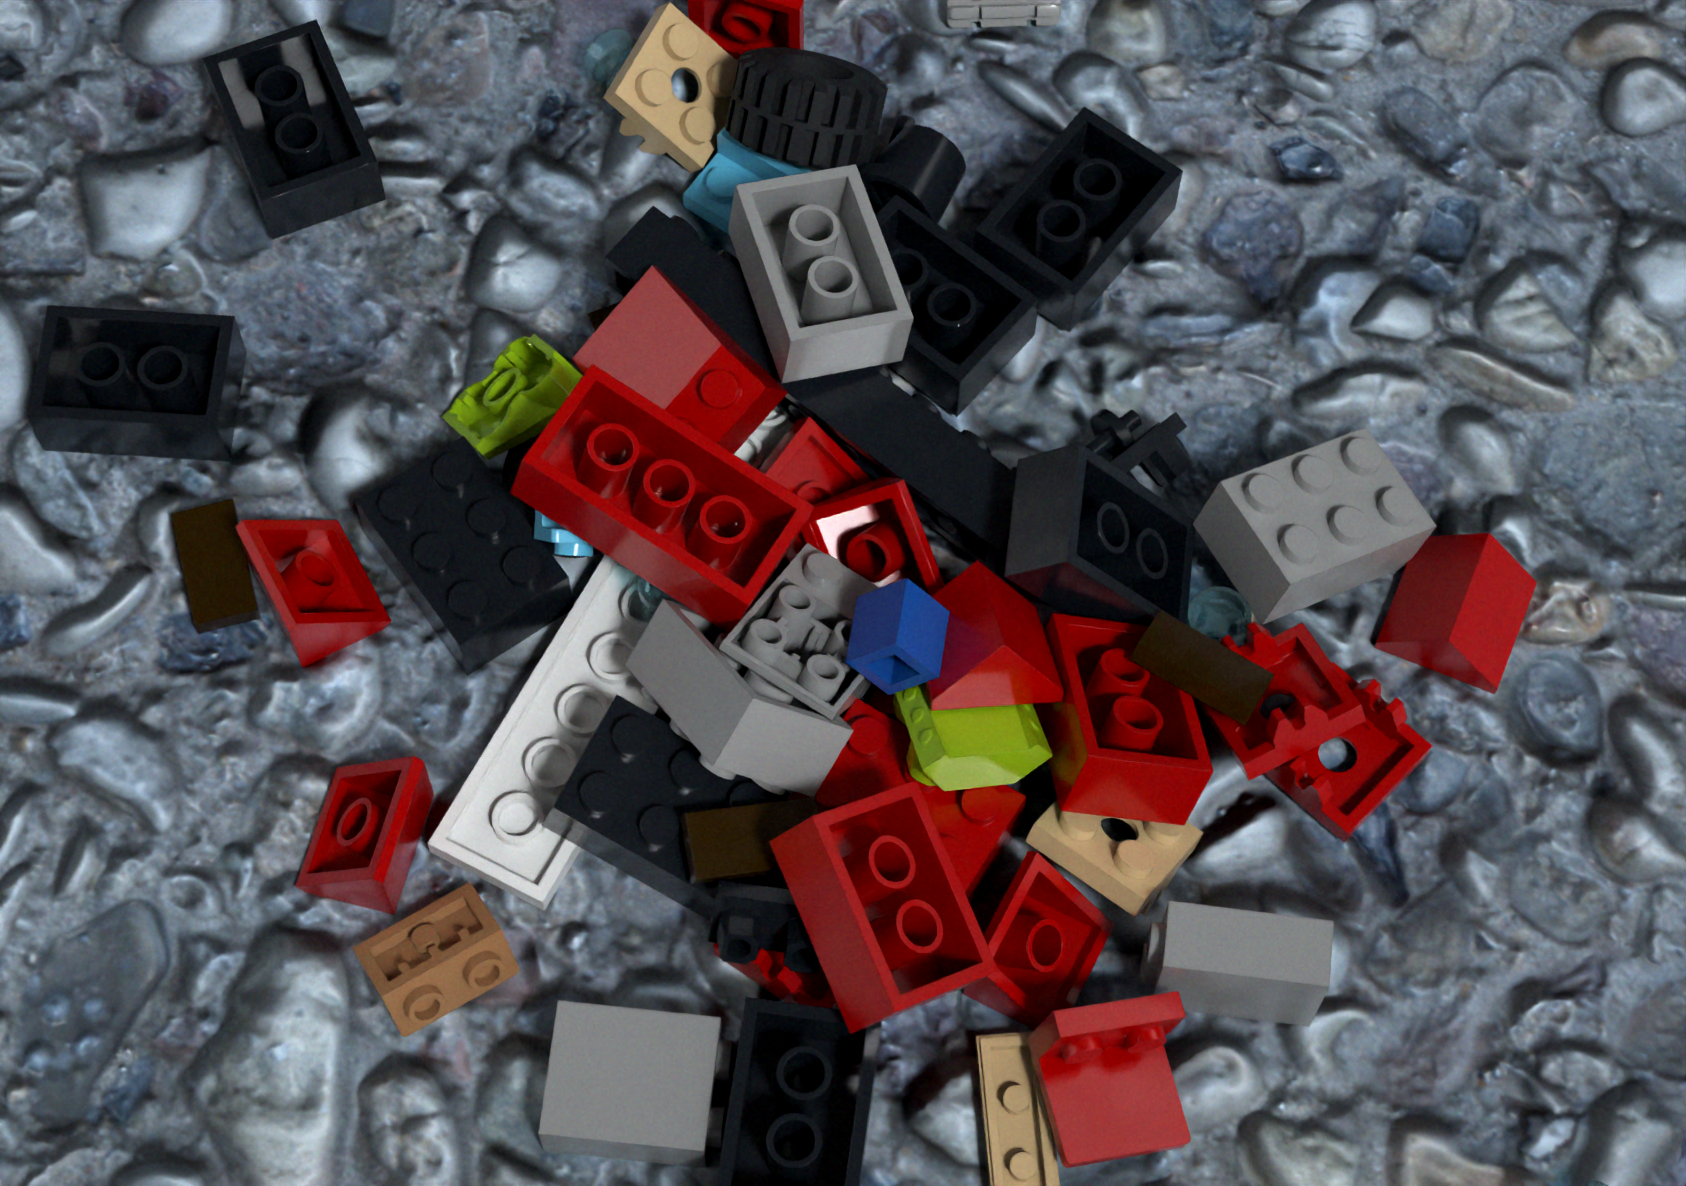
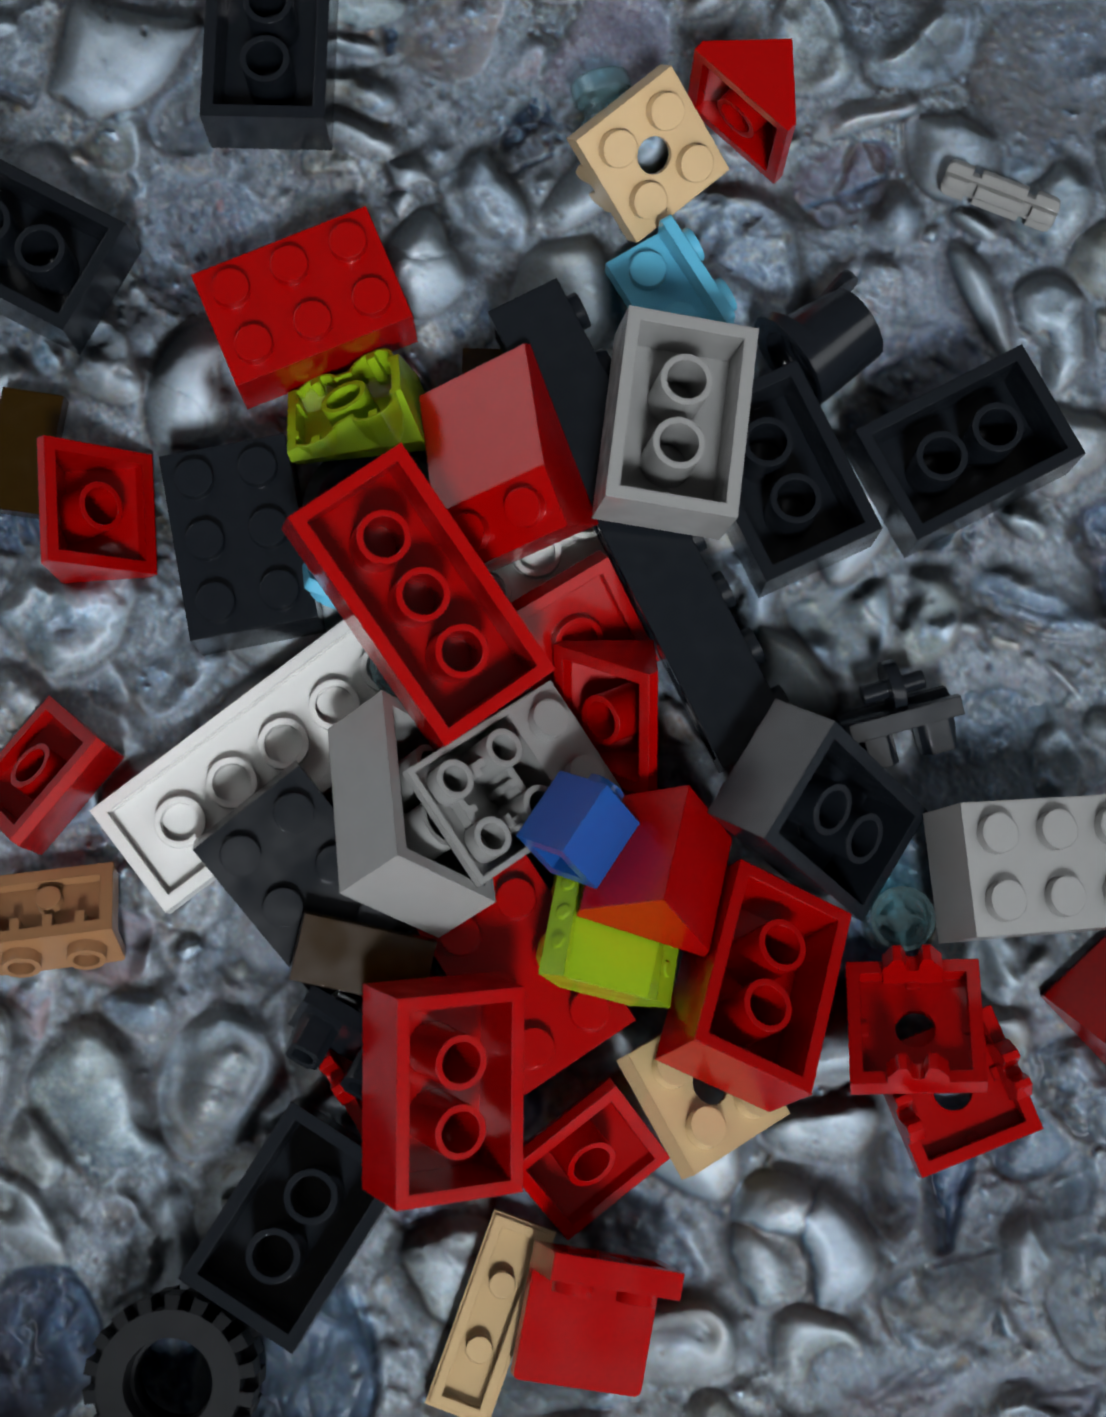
camera: 25 degrees right, 15 degrees up
light grey brick [538,1000,734,1168] -> none
black tyre [725,47,888,169] -> none
dark brown tile [1129,610,1274,725] -> none
light grey brick [1140,901,1334,1027] -> none
none -> red brick [191,206,418,410]

